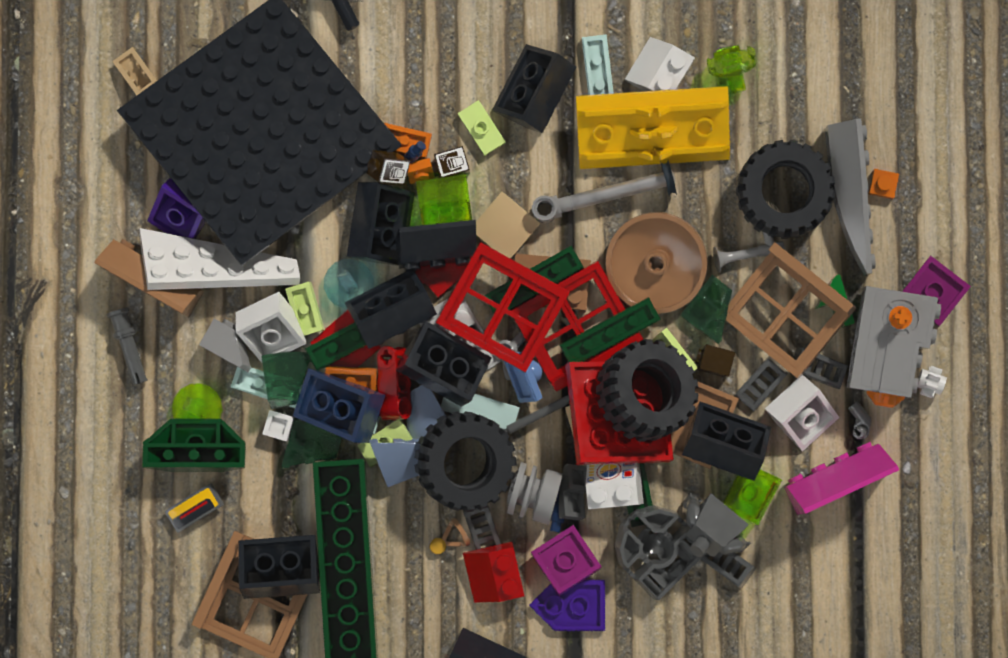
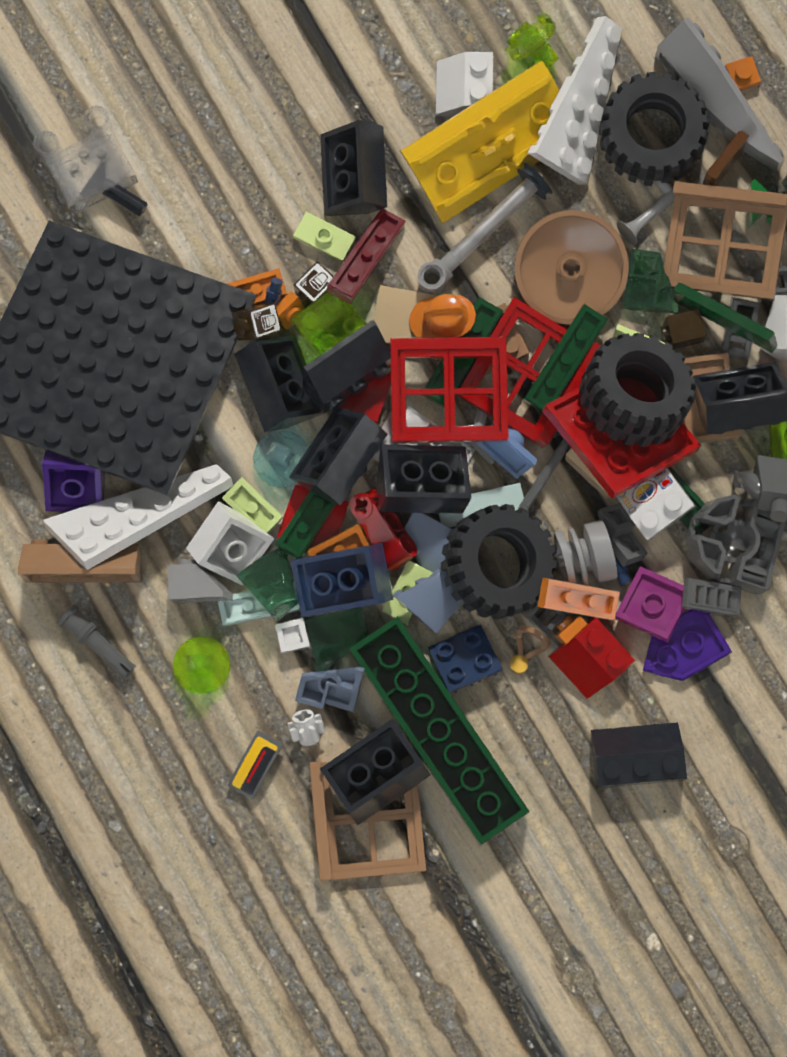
camera: 30 degrees left, 5 degrees down
dark green wedge [142,419,246,472] -> none
light aqua tile [582,34,614,95] -> none
none -> white gear [288,709,326,746]
none -> sand blue slope [295,667,365,712]
none -> dark red tile [326,209,406,305]
none -> orange piece [409,294,476,338]
none -> dark blue hinge [428,624,503,693]
none -> white wing [528,16,622,185]
none -> orange plate [537,578,620,621]
none -> orange plate [554,615,587,644]
none -> dark green tile [673,282,778,353]
none -> dark grey slope [682,578,742,617]
none -> reddish brown tile [702,130,749,186]

